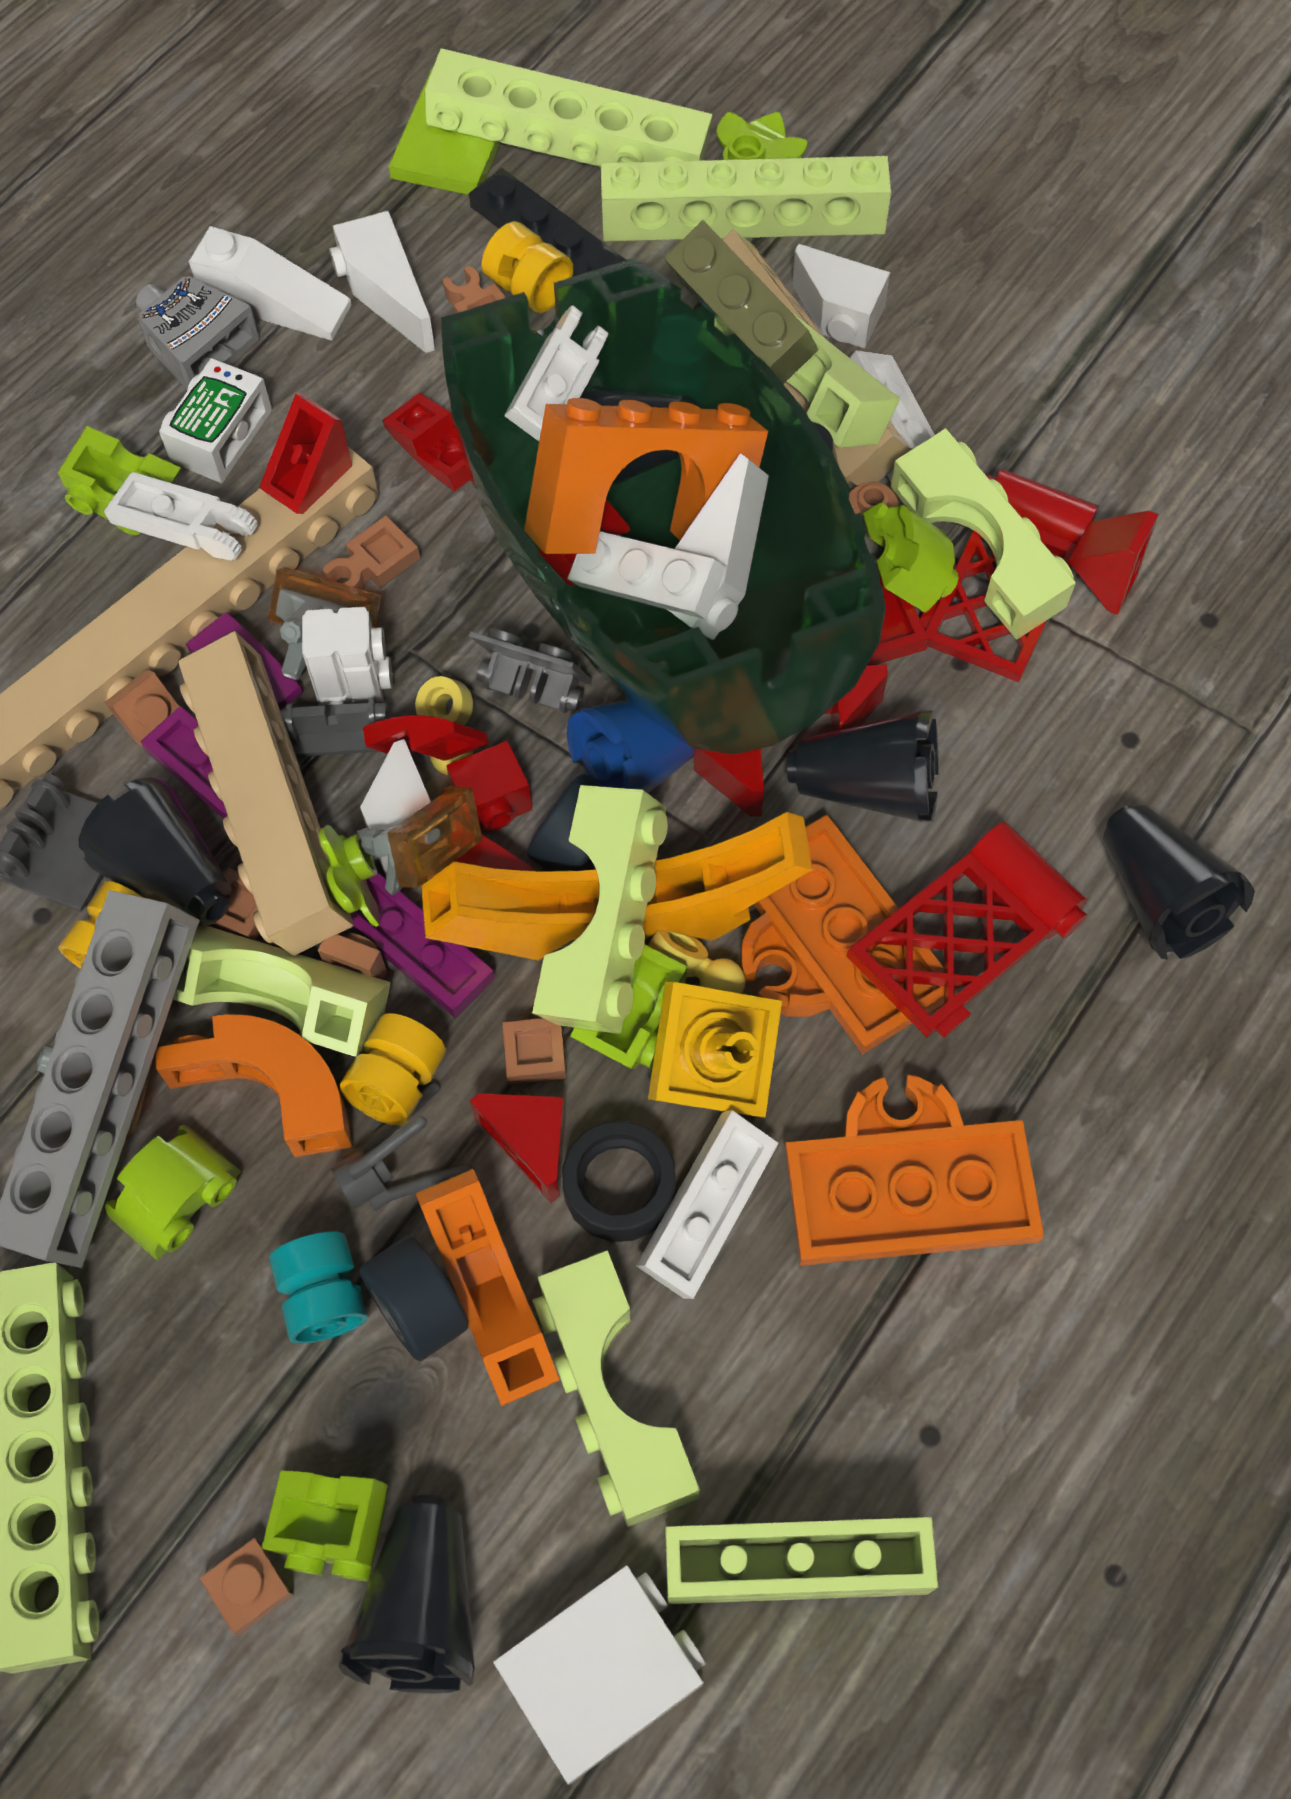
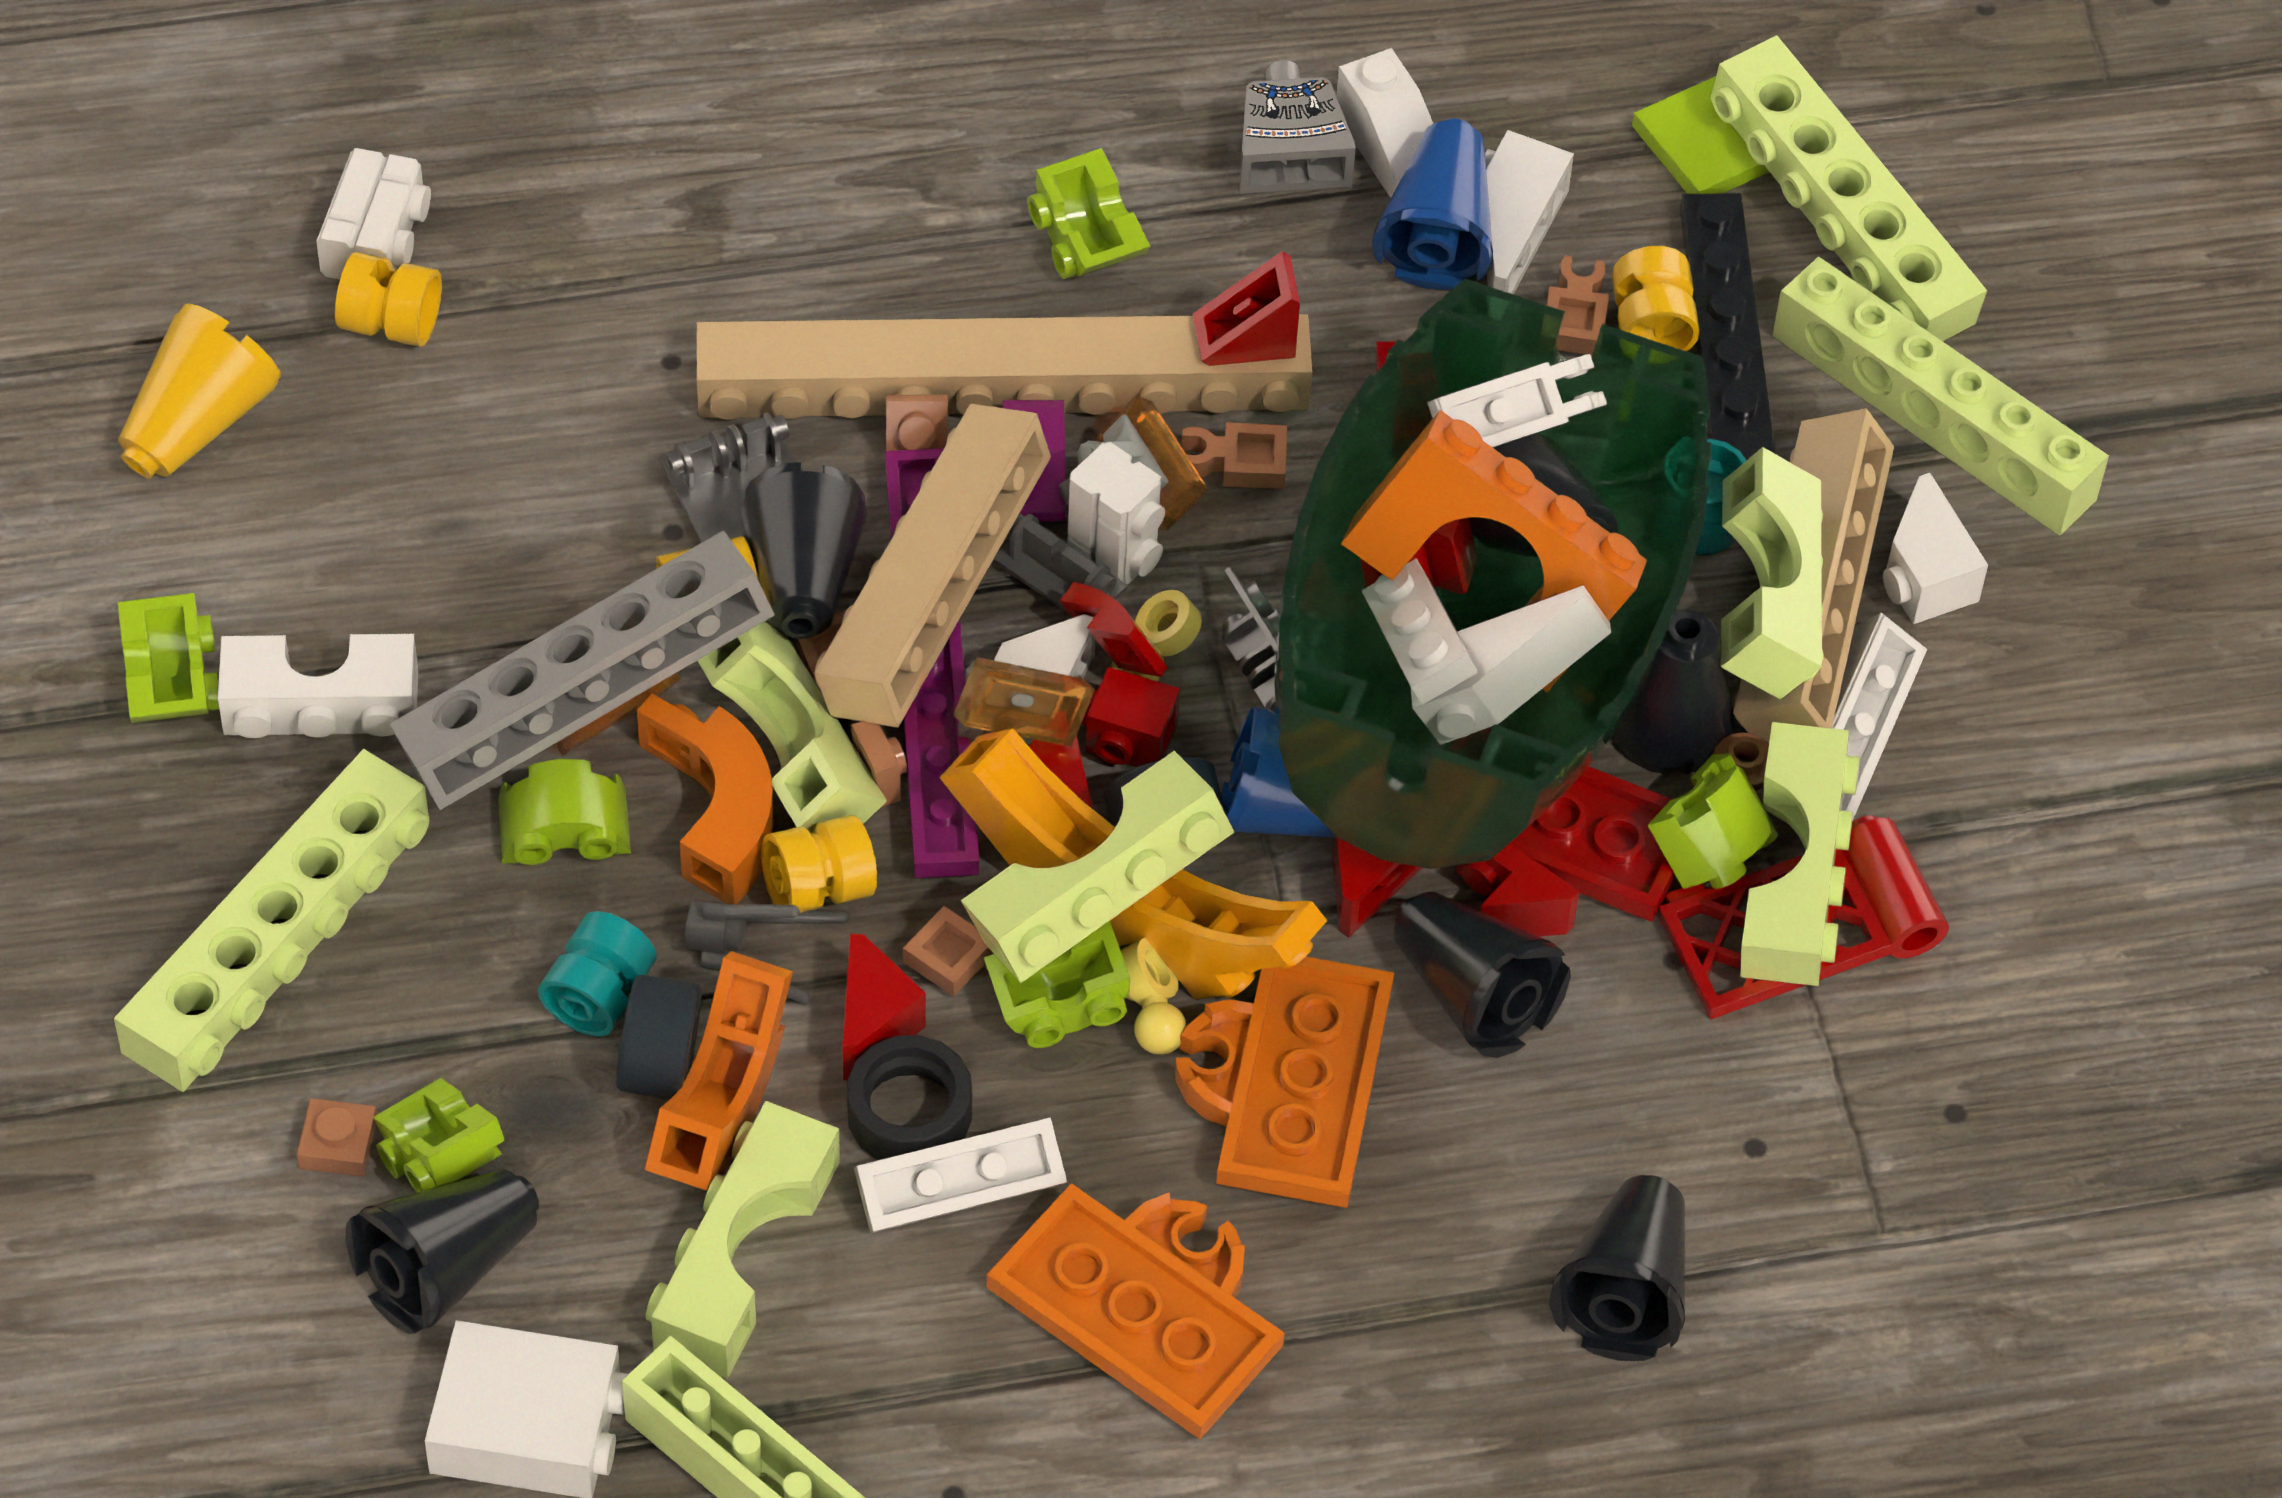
camera: 40 degrees right, 10 degrees down
white hinge [104,472,258,561] -> none
white brick [159,358,272,483] -> none
lime plate [319,825,380,927] -> none
yellow plate [648,982,782,1118] -> none
olive brick [664,220,819,387] -> none
lime plate [717,112,808,160] -> none
red piece [846,821,1088,1038] -> none
red slope [1068,510,1159,615] -> none
none -> blue cone [1372,118,1493,290]

